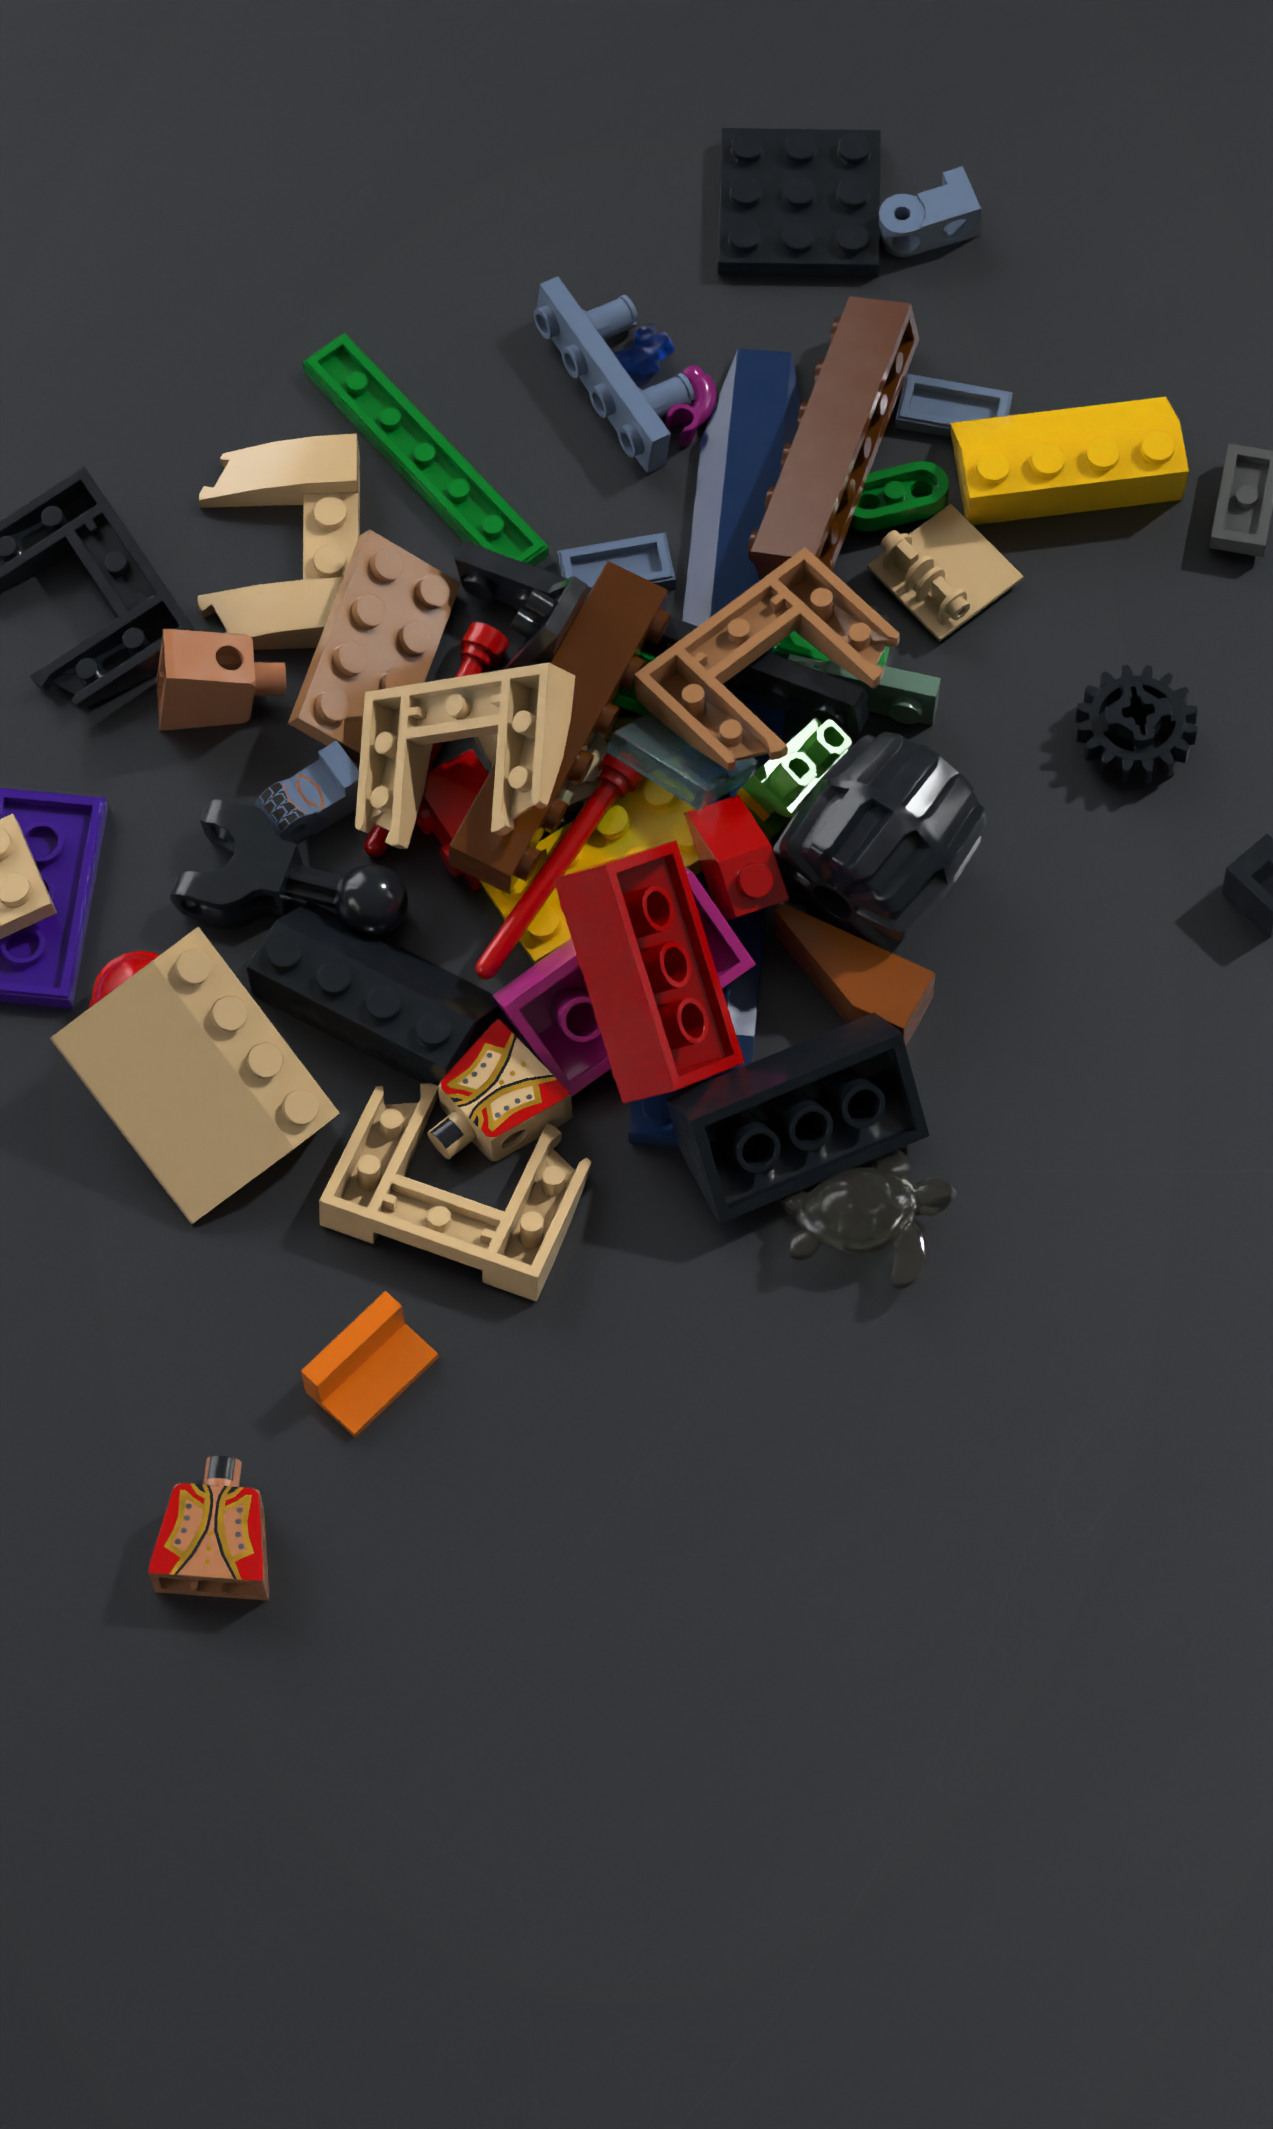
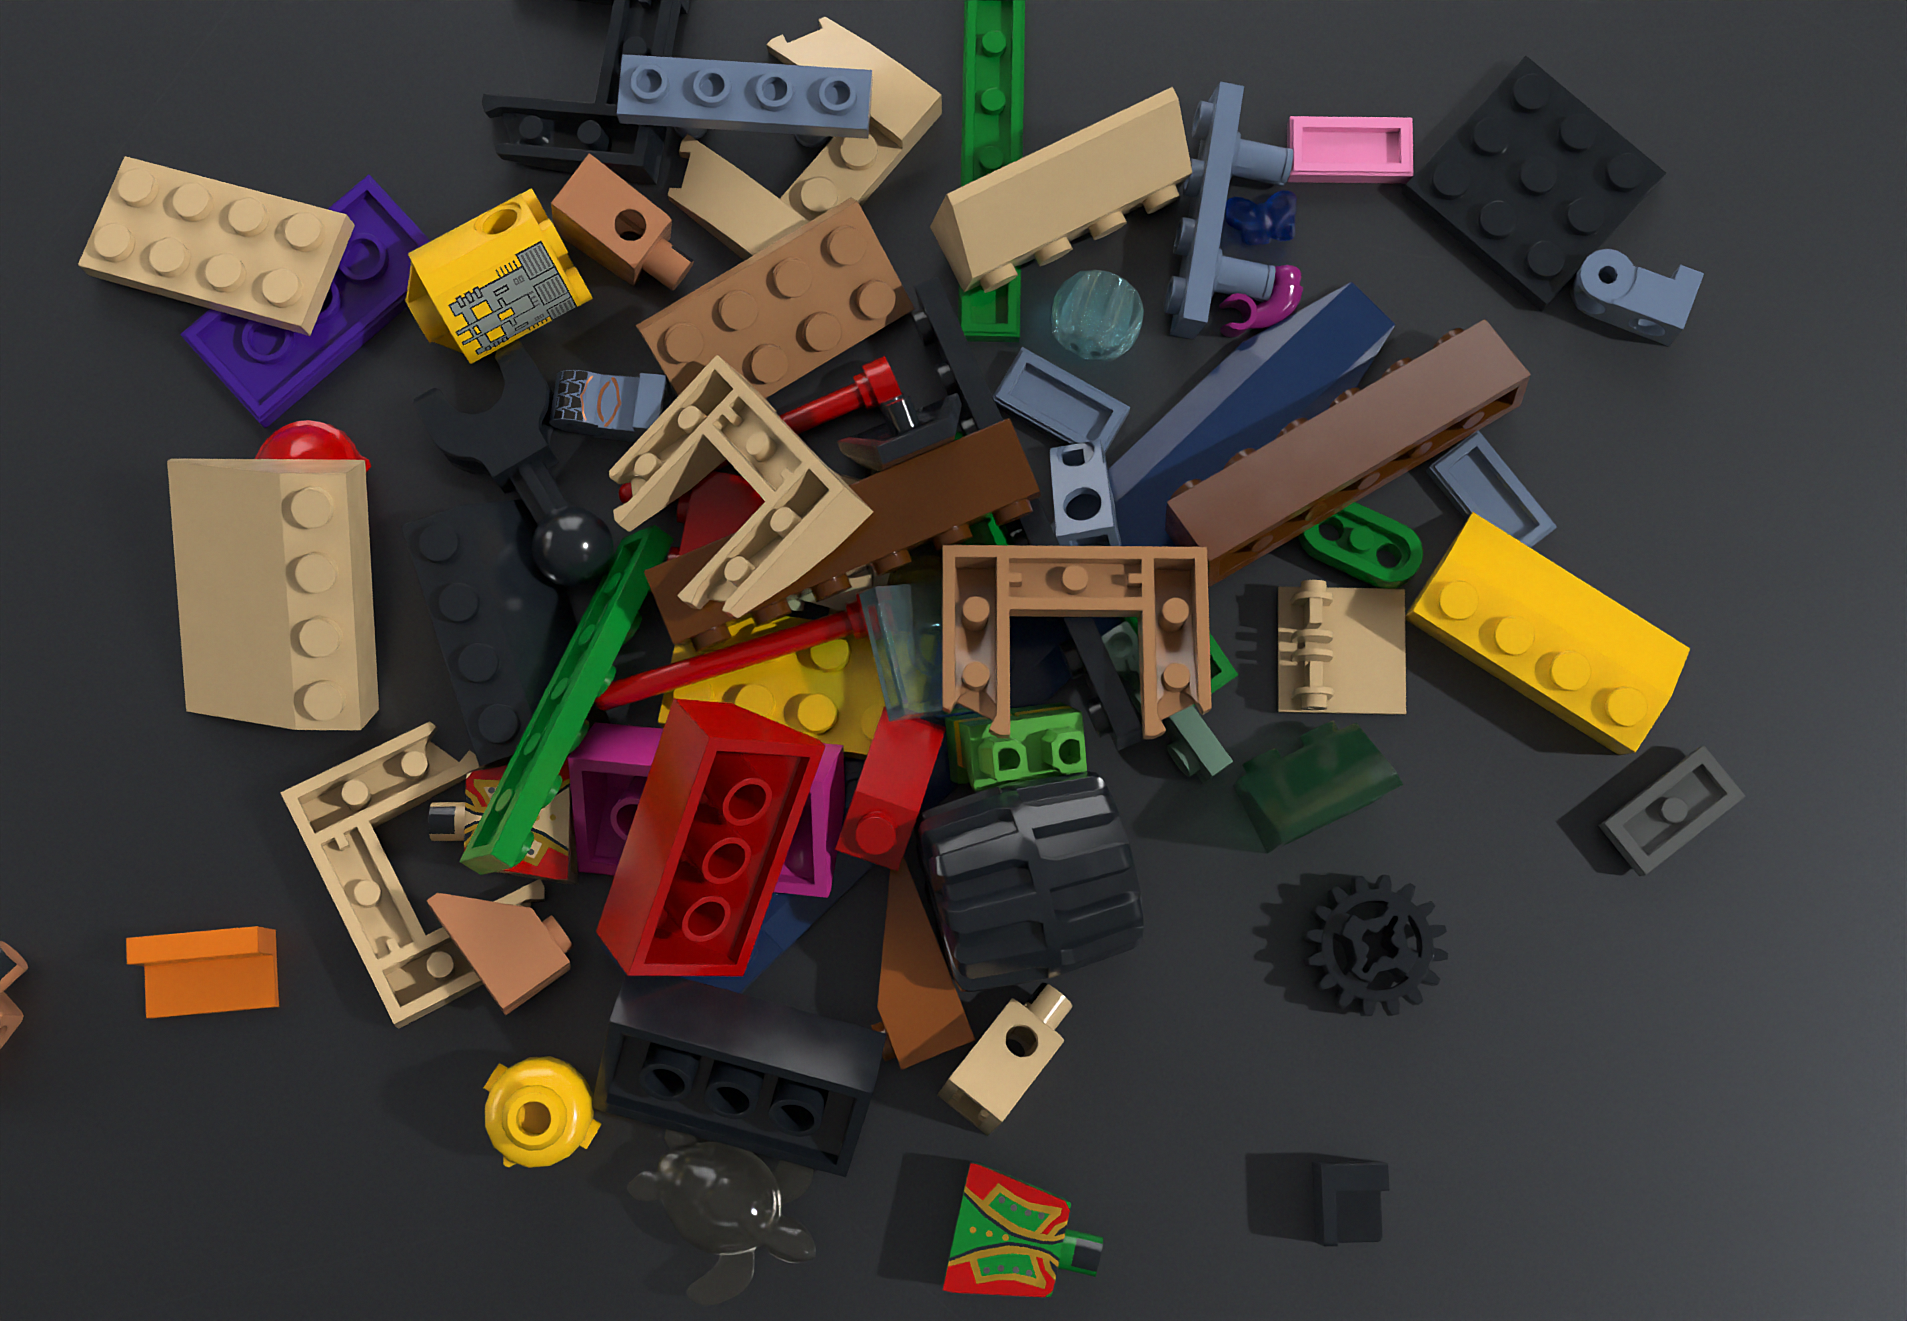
camera: 40 degrees right, 15 degrees up
none -> yellow cylinder [405,188,593,364]
none -> nougat slope [426,893,574,1016]
none -> green plate [459,524,674,875]
none -> yellow piece [483,1056,601,1168]
none -> sand blue plate [617,54,873,148]
none -> tan slope [930,87,1192,293]
none -> tan torso [937,982,1072,1136]
none -> torso [943,1160,1103,1297]
none -> clear light blue piece [1050,269,1144,361]
none -> sand blue leg [1050,439,1121,546]
none -> clear green slope [1233,720,1403,854]
none -> bright pink tile [1287,116,1413,184]

